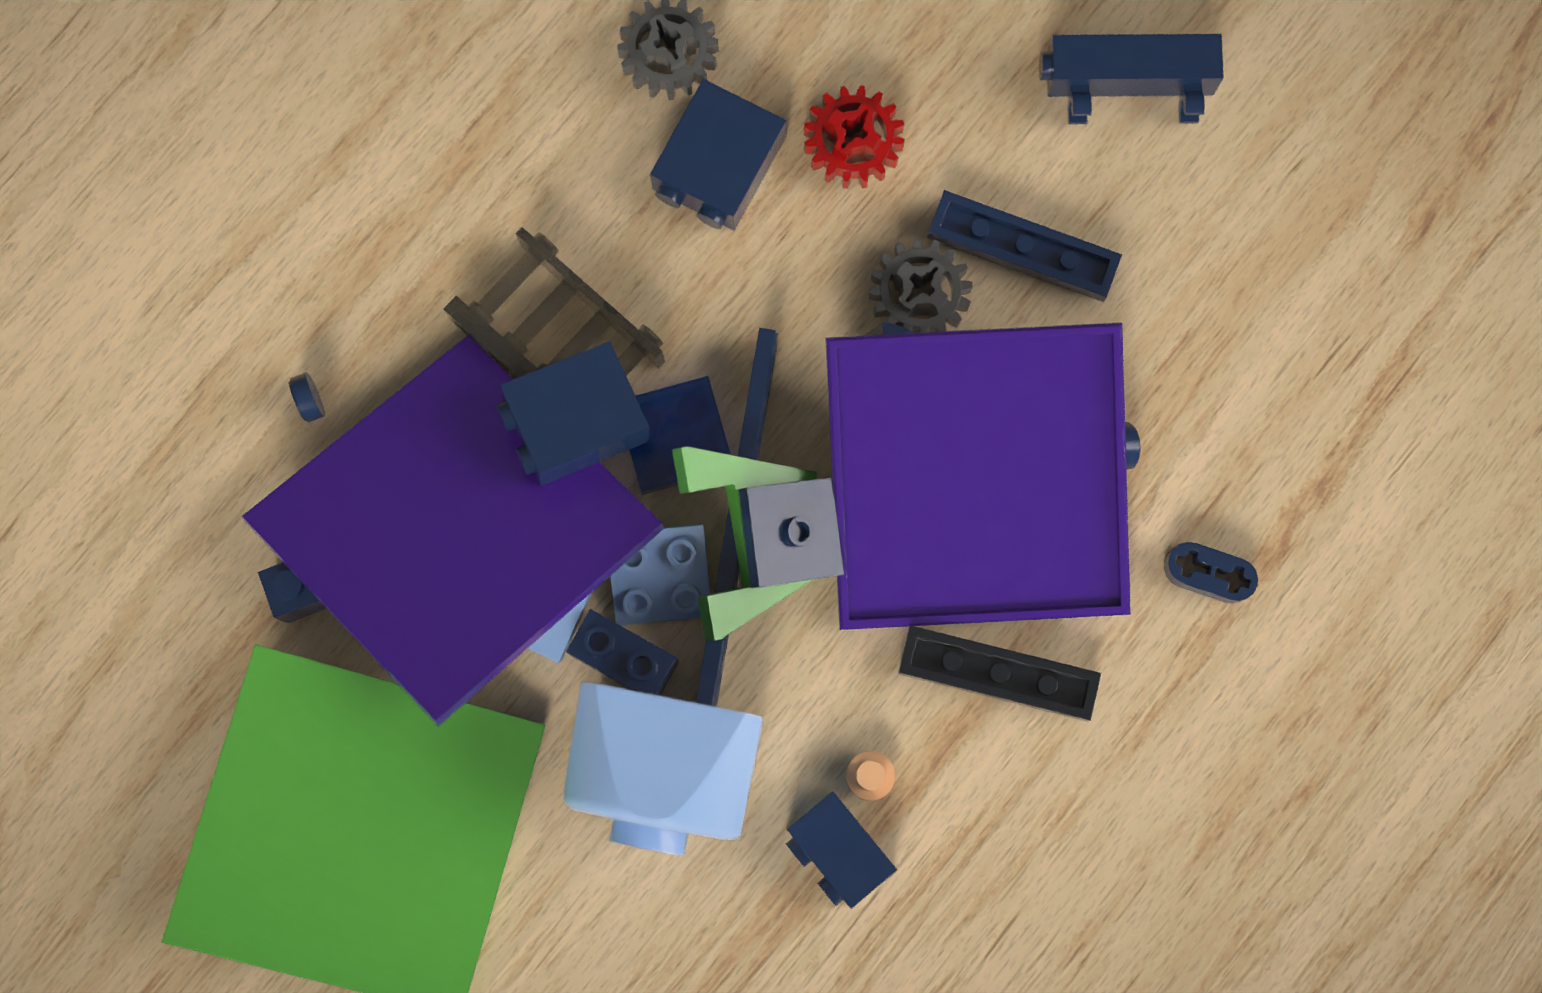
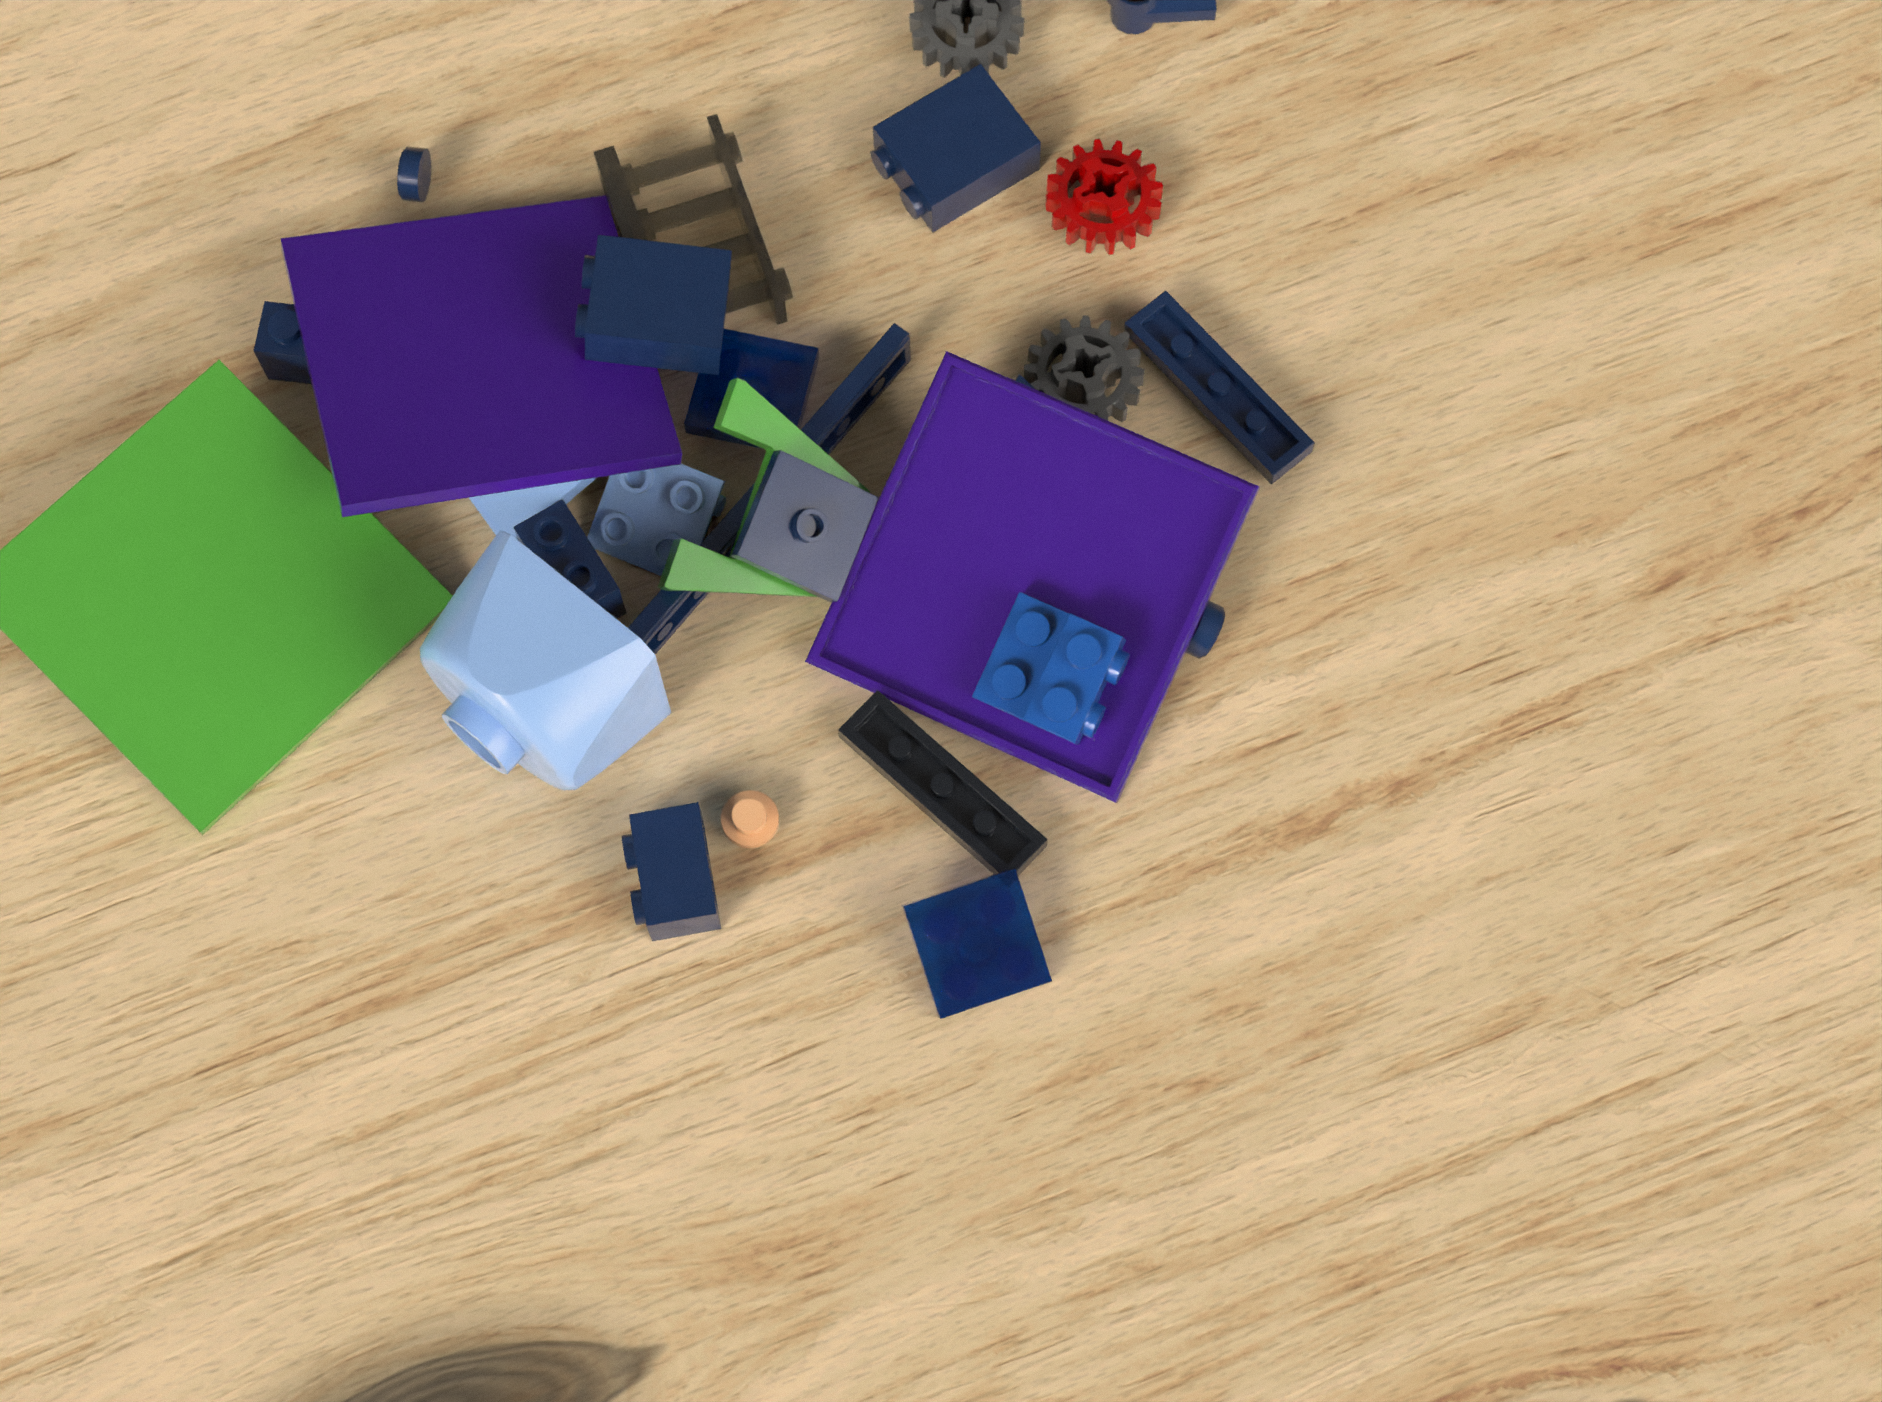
camera: 30 degrees right, 10 degrees down
dark blue brick [1039,34,1224,125] -> none
dark blue beam [1163,542,1258,604] -> none
none -> clear blue plate [901,868,1052,1019]
none -> blue plate [972,592,1130,745]

